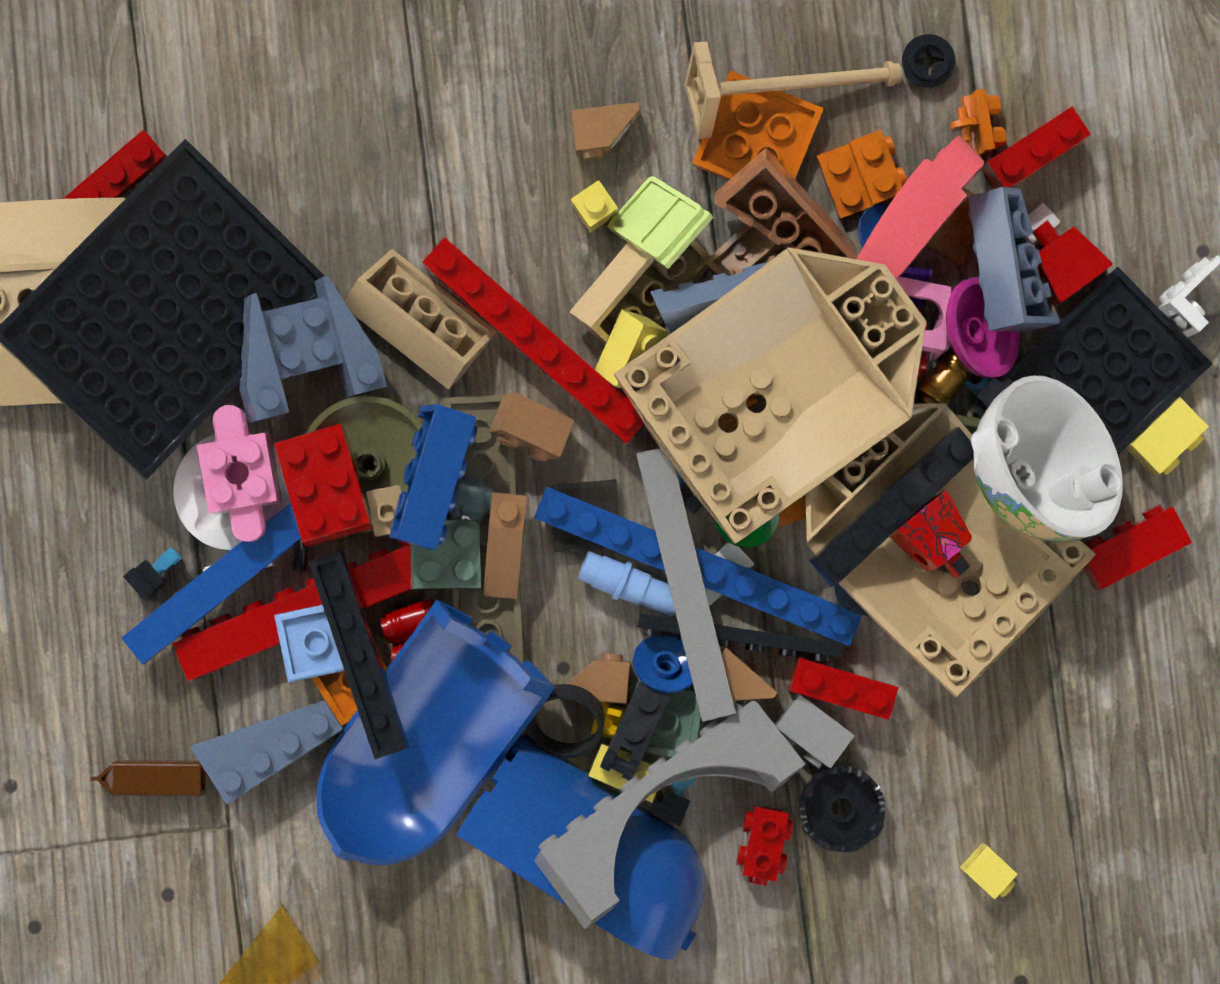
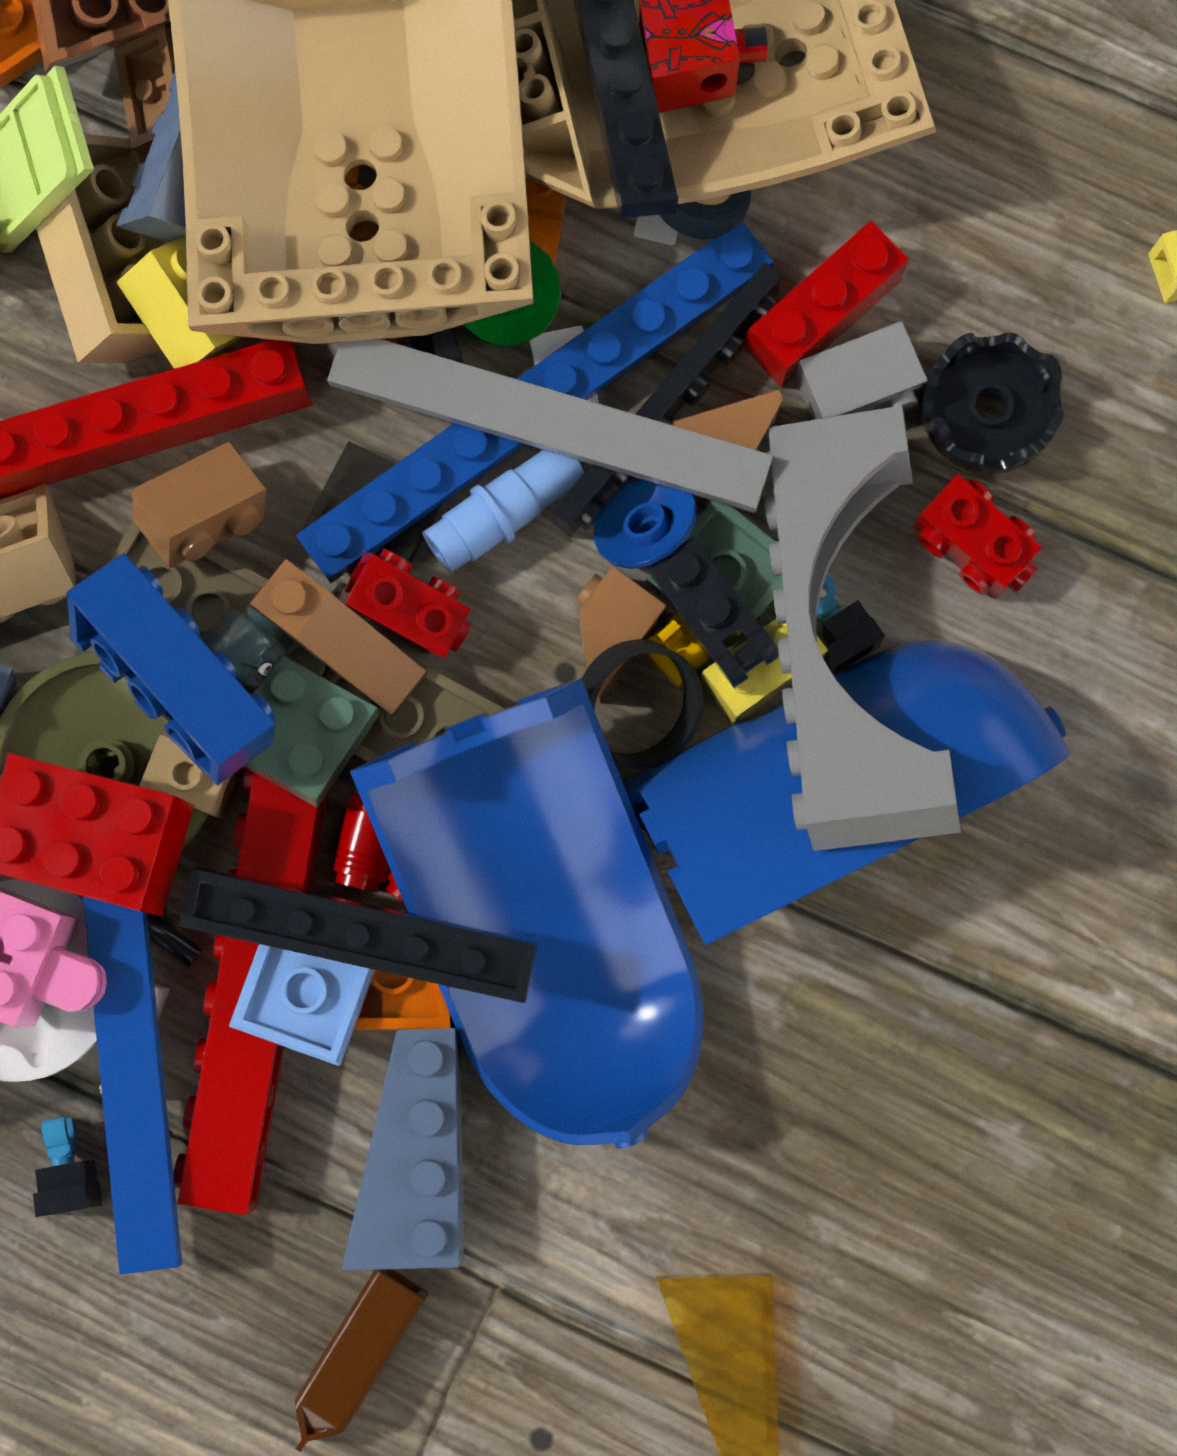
camera: 55 degrees left, 5 degrees down
none -> red brick [339,549,471,658]

